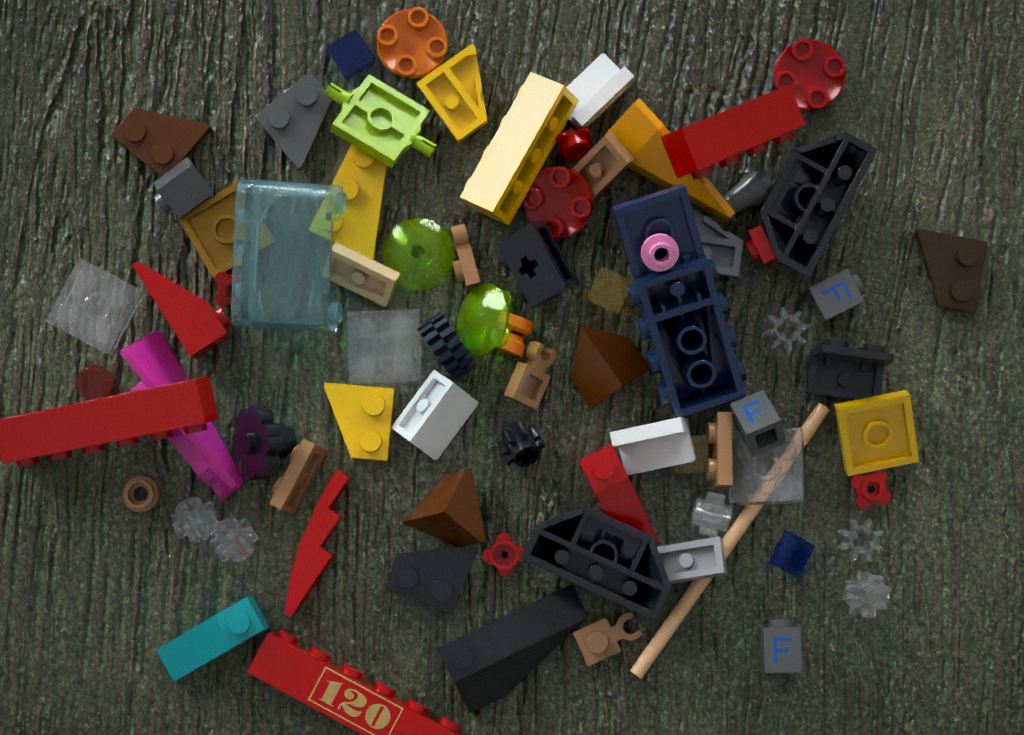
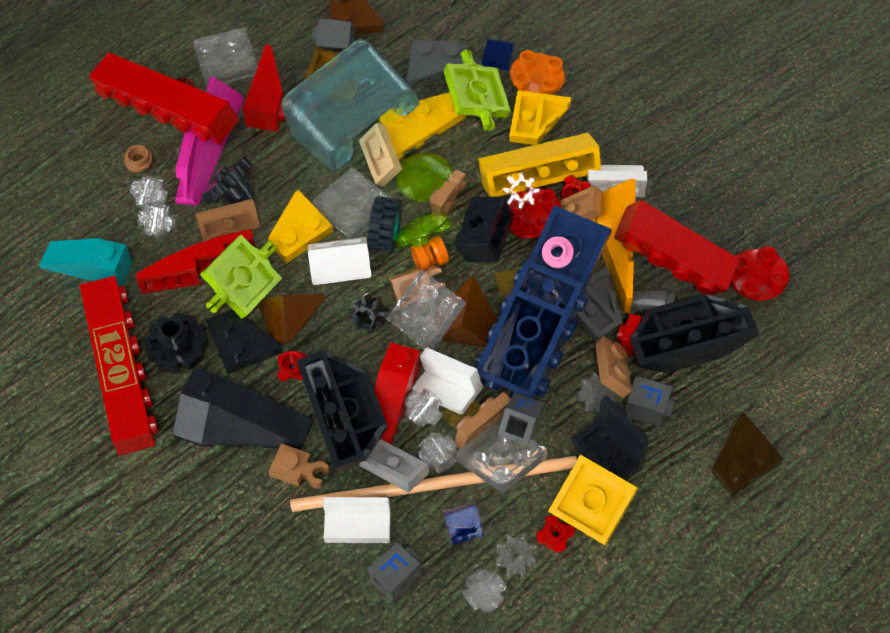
camera: 40 degrees right, 25 degrees down
none -> black plant [144,313,208,374]
none -> lime plate [200,235,282,319]
none -> white panel [323,497,391,543]
none -> clear plate [386,269,466,350]
none -> clear gear [404,388,443,428]
none -> clear gear [503,172,540,210]
none -> medium nougat plate [595,336,632,398]

